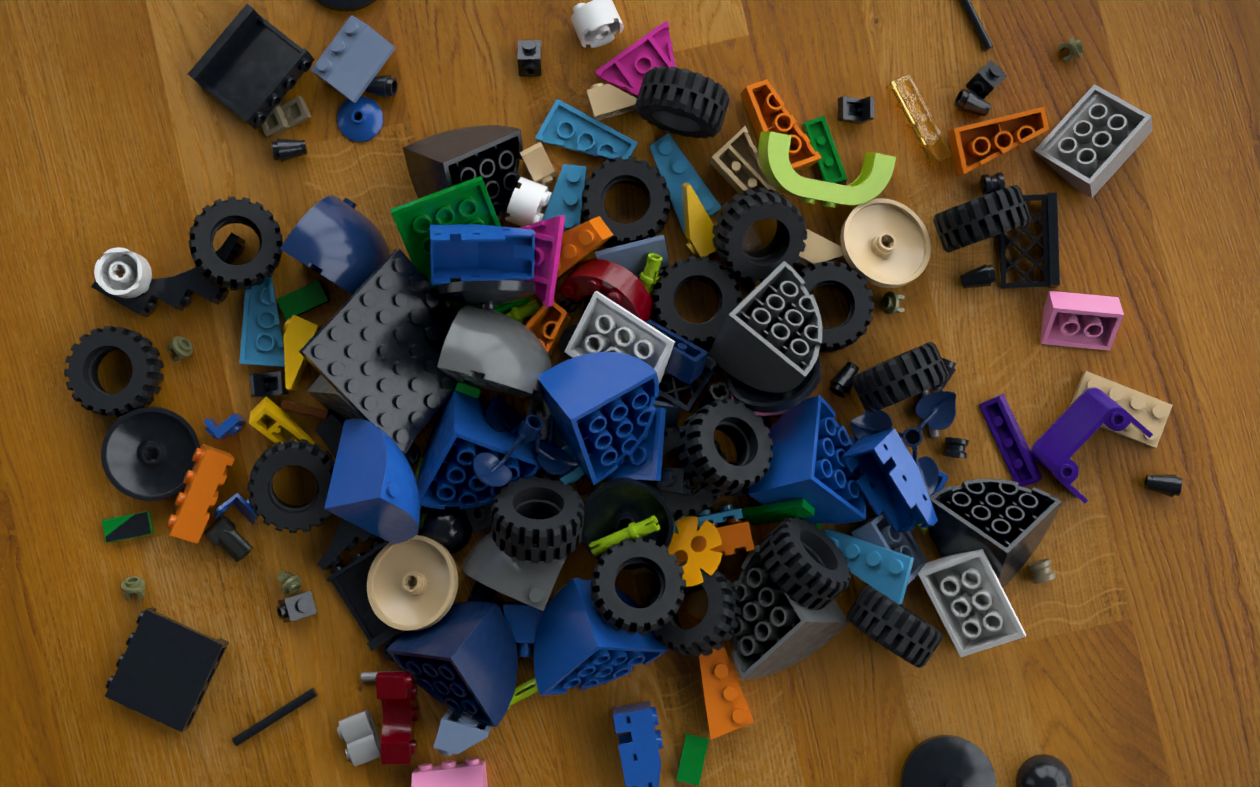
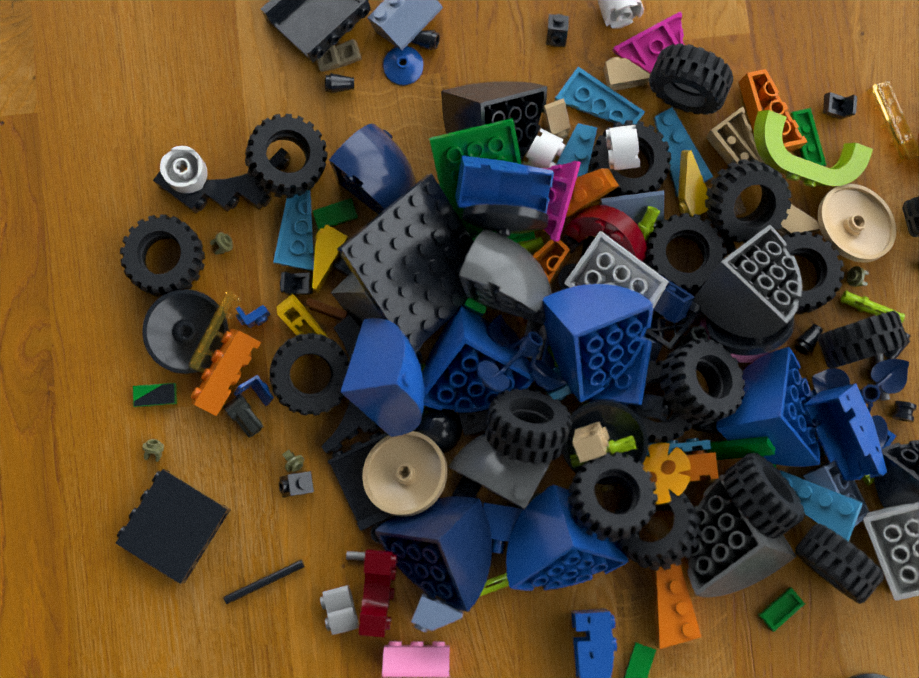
camera: 10 degrees right, 5 degrees down
none -> clear yellow hinge [188,291,242,373]
none -> tan brick [573,422,610,463]
none -> white brick [606,125,640,170]
none -> green tile [758,587,805,632]
none -> lime pin [840,290,905,323]

